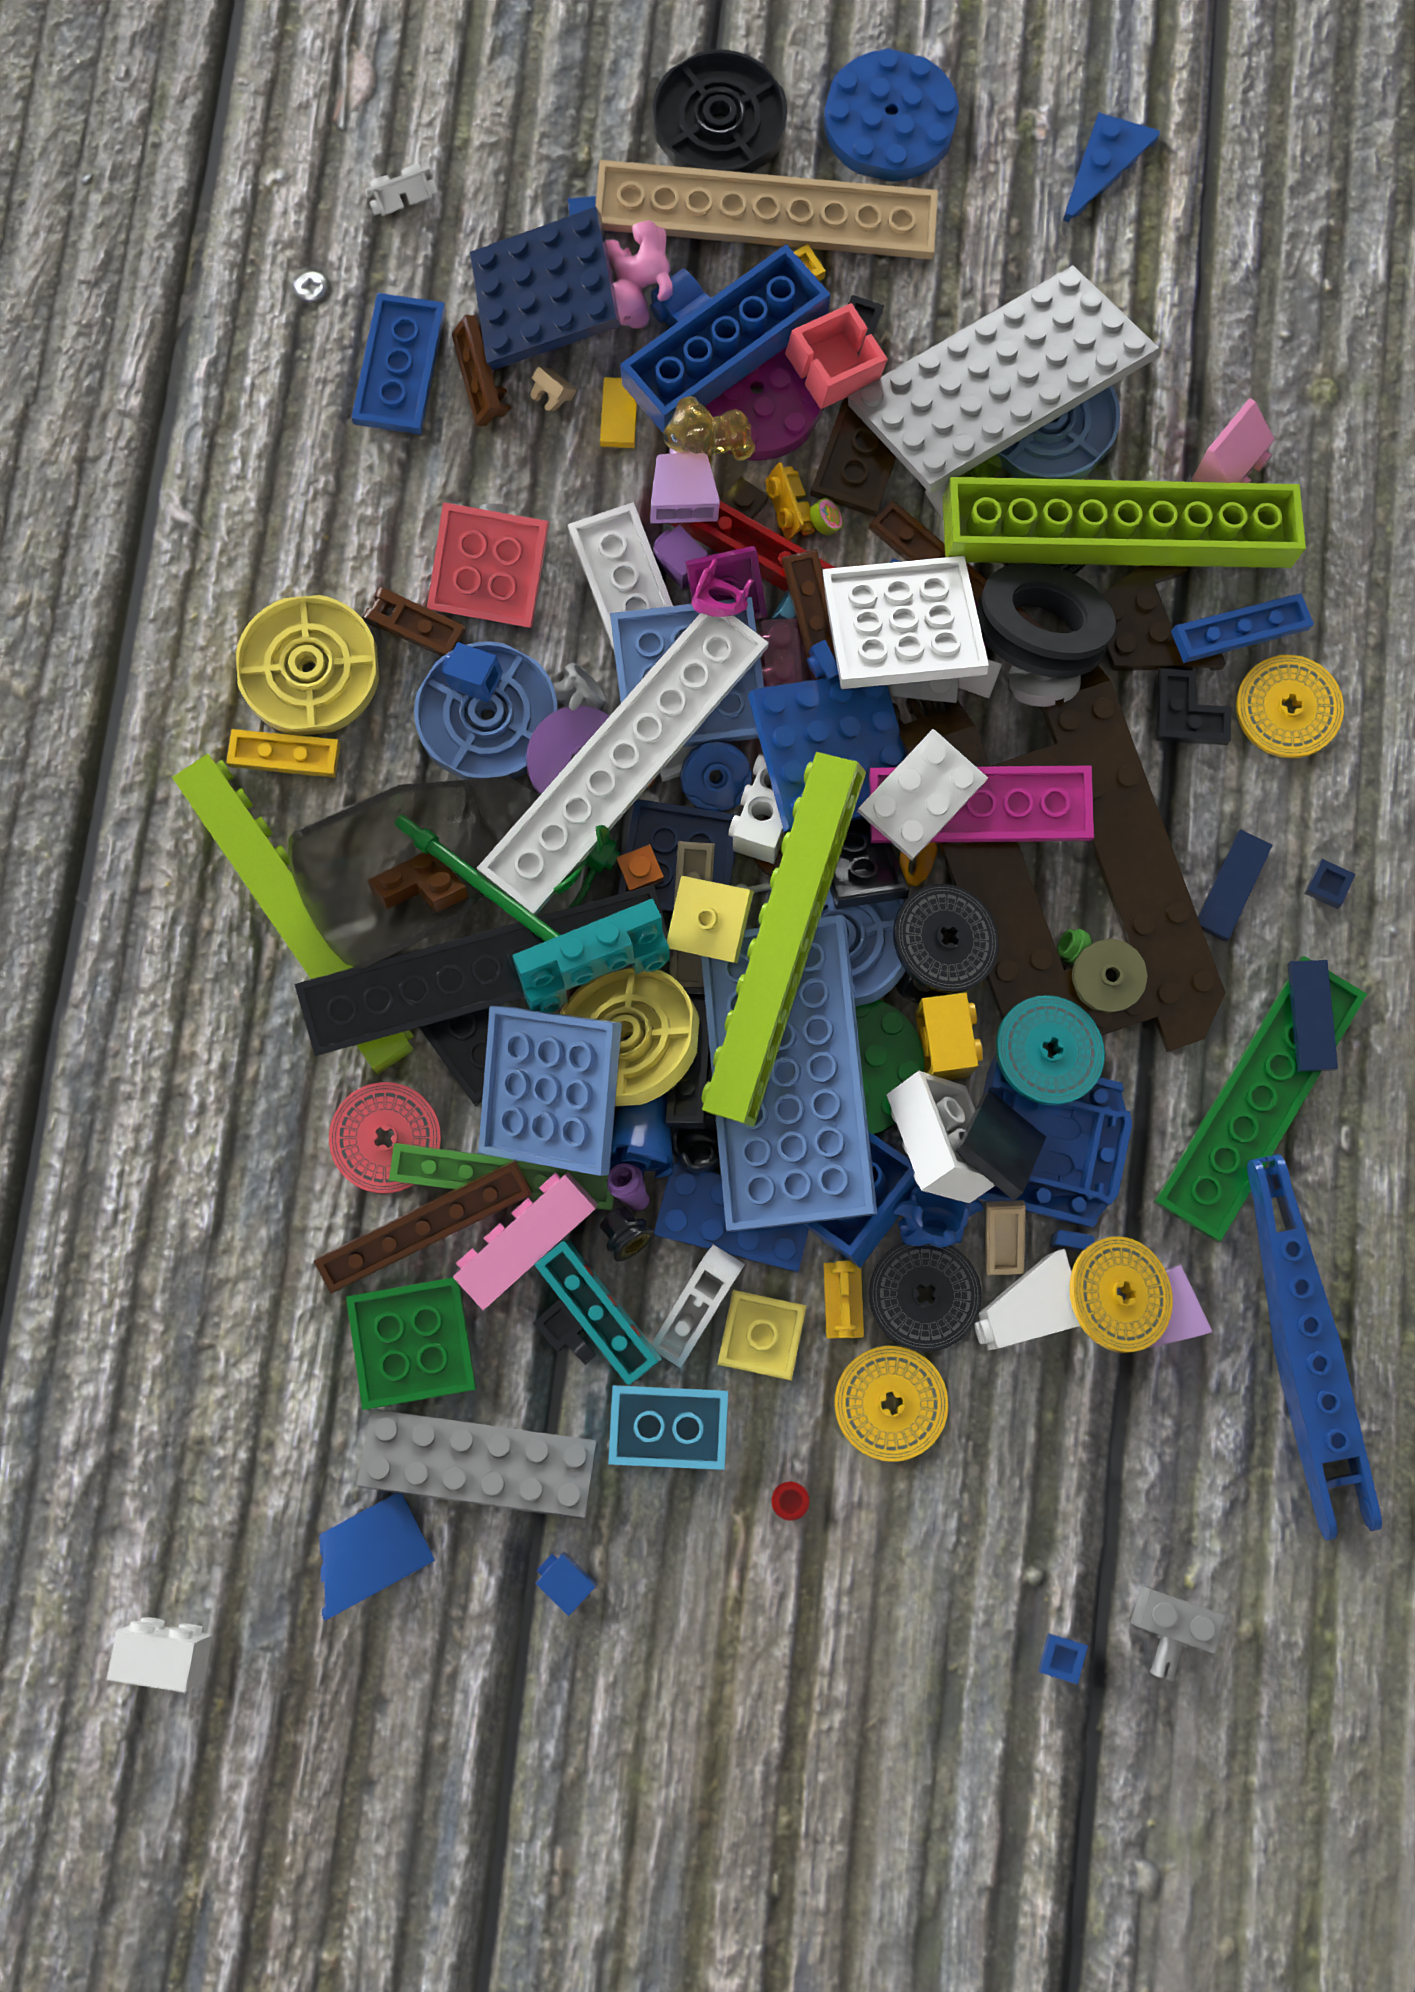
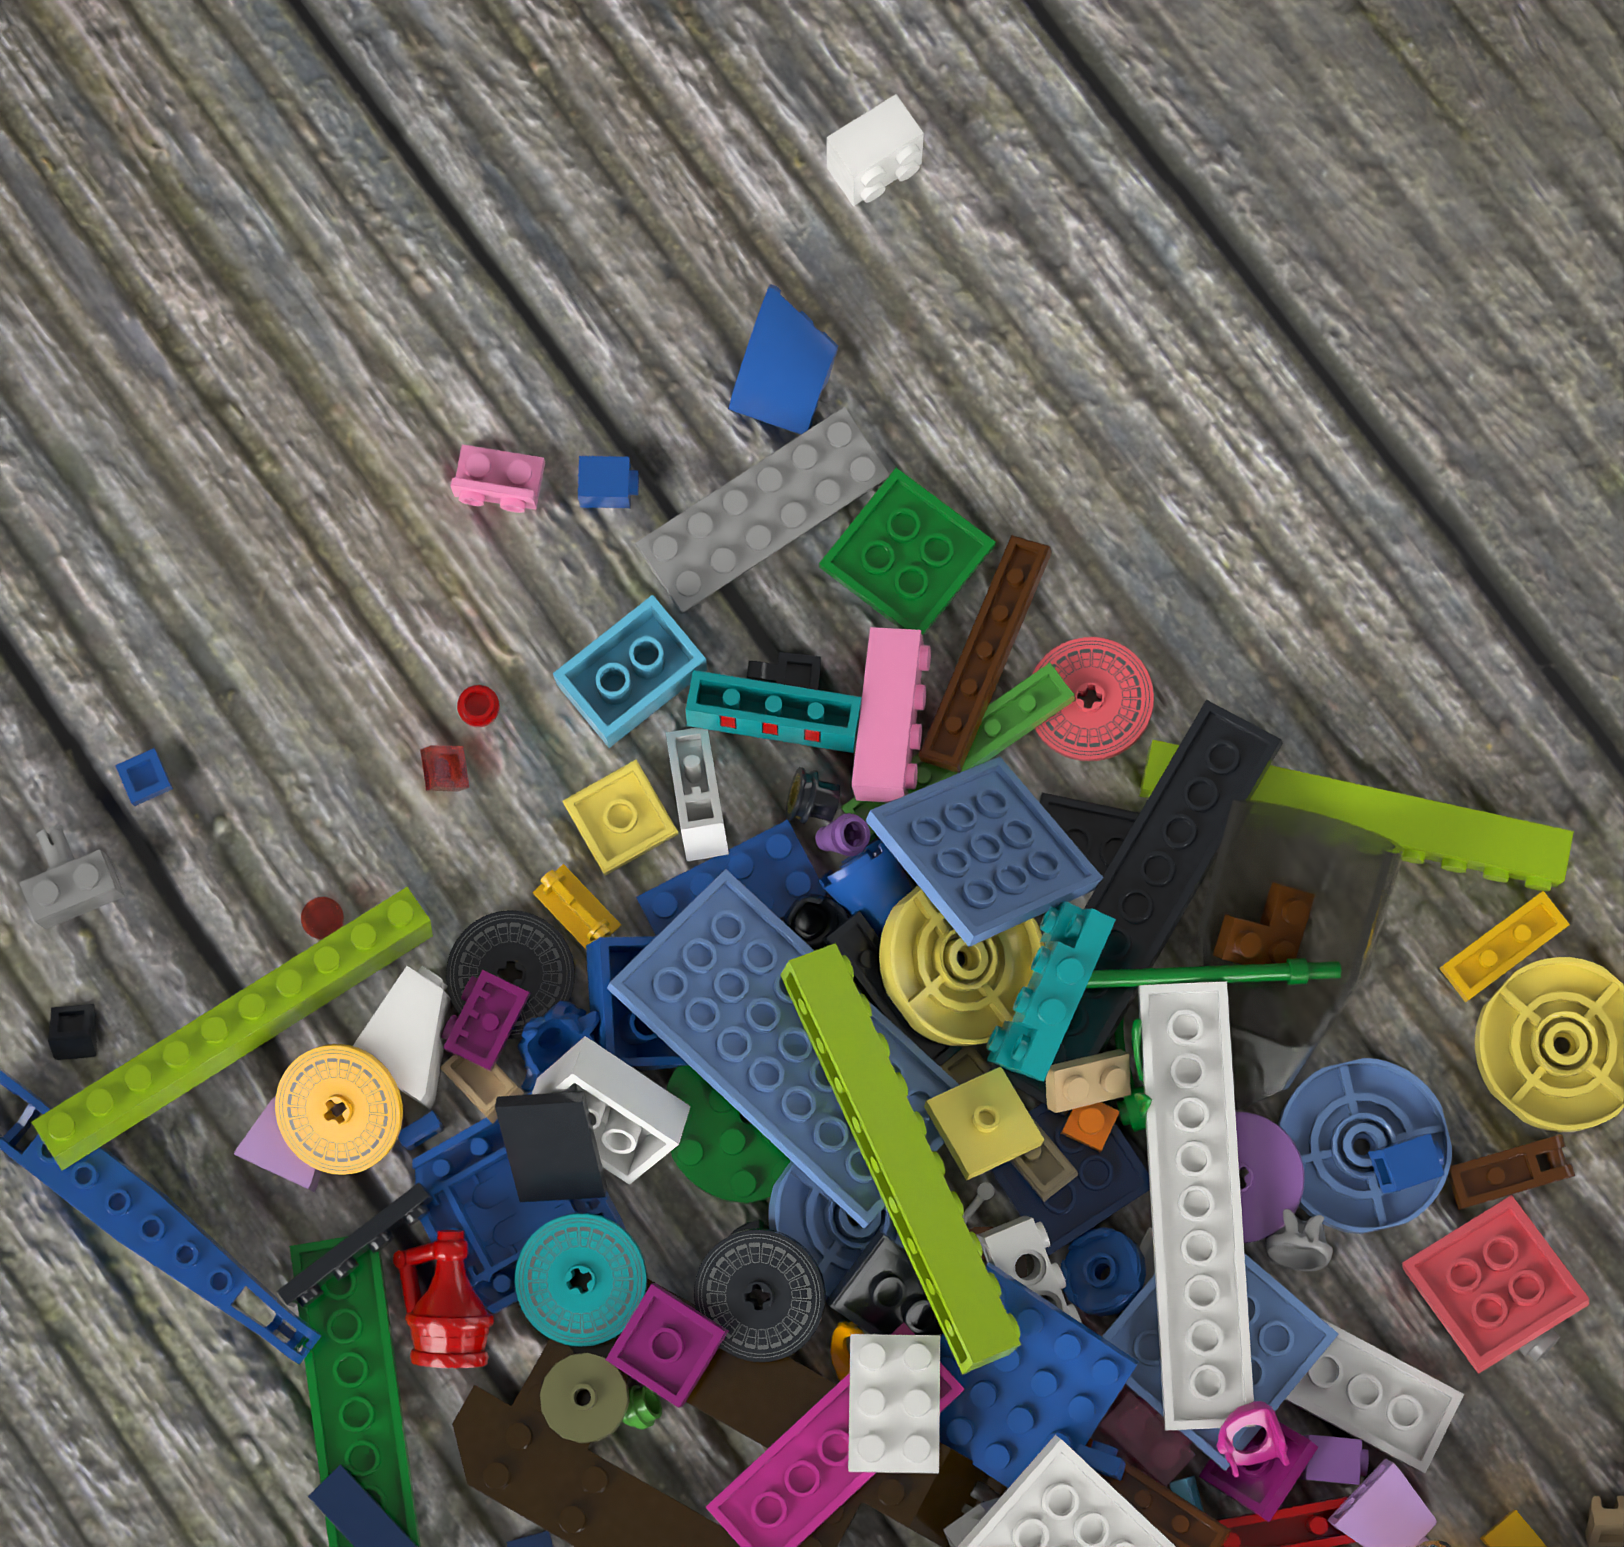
camera: 140 degrees right, 0 degrees up
yellow piece [834,1346,948,1462] -> none
yellow brick [915,993,983,1080] -> none
none -> lime brick [31,887,433,1171]
none -> black slope [48,1004,97,1060]
none -> black plate [276,1182,434,1308]
none -> clear red plate [301,897,344,940]
none -> red piece [393,1230,494,1368]
none -> clear red plate [420,745,469,792]
none -> magenta bracket [441,970,530,1072]
none -> bright pink bracket [451,444,545,513]
none -> magenta plate [605,1283,728,1408]
none -> tan plate [1046,1049,1131,1113]

